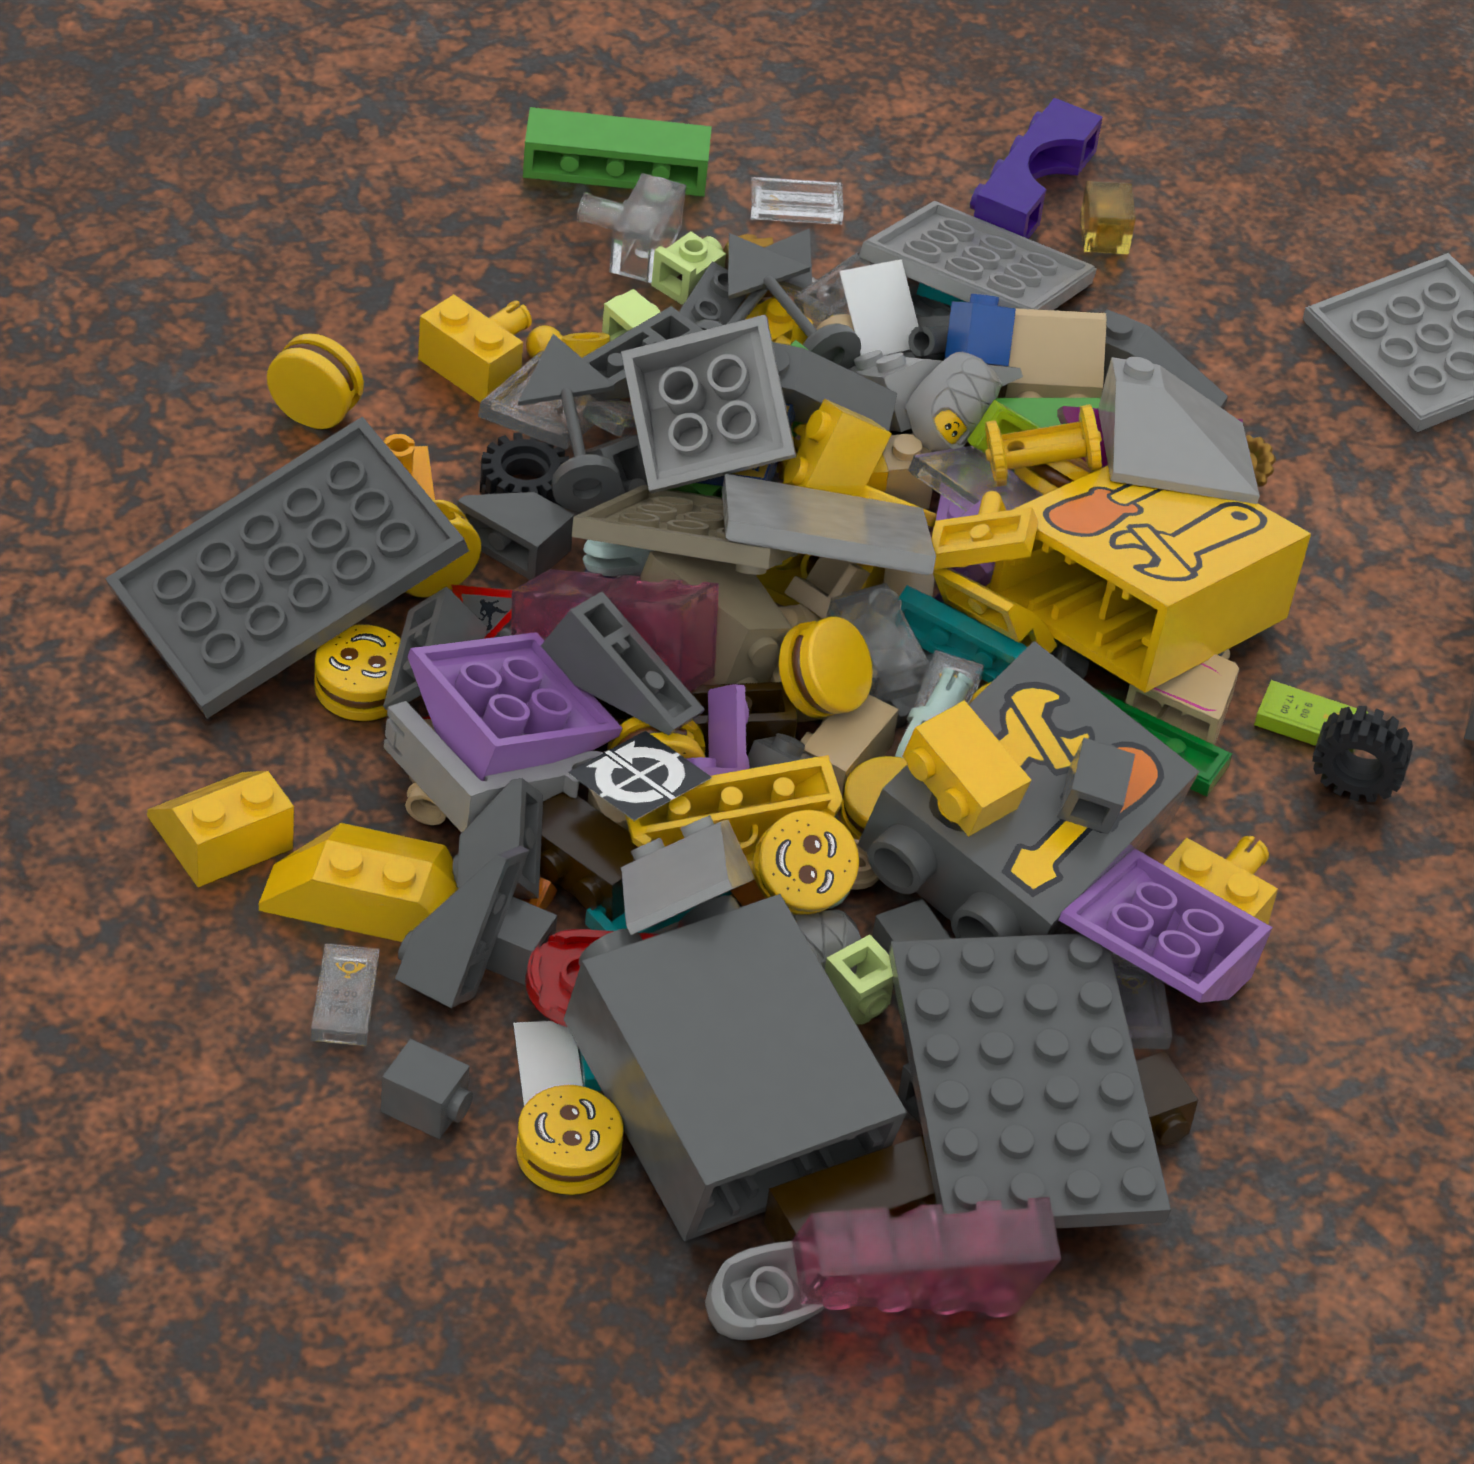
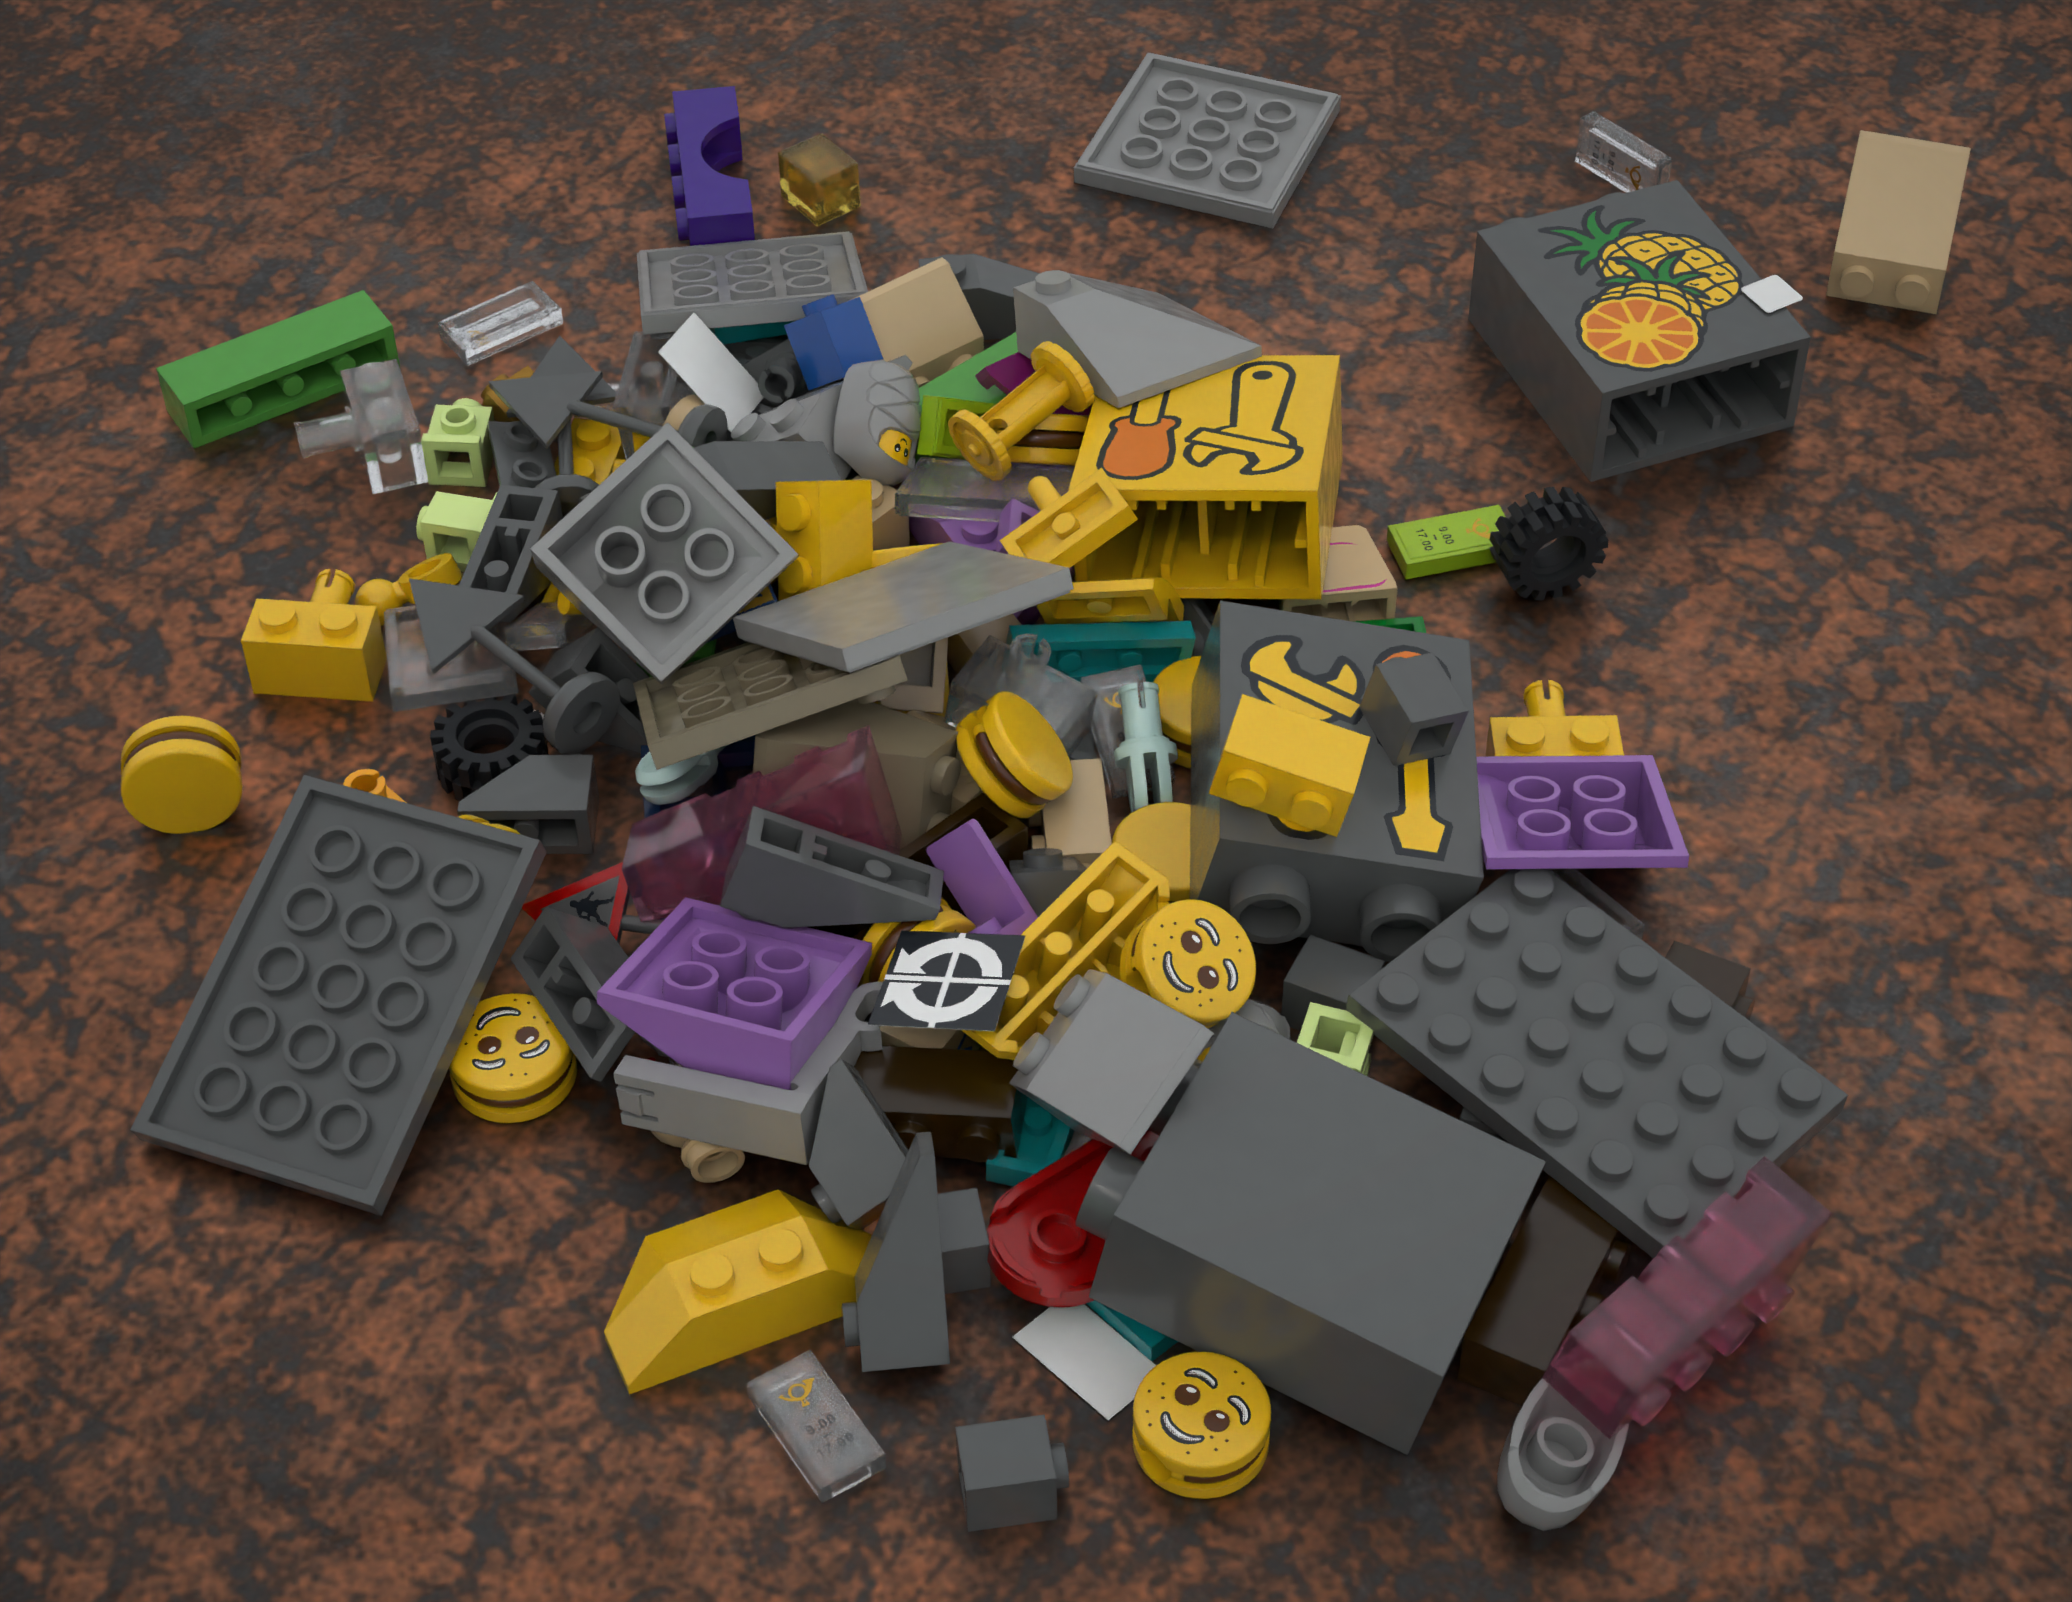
camera: 30 degrees left, 0 degrees up
yellow slope [147,771,294,887] -> none

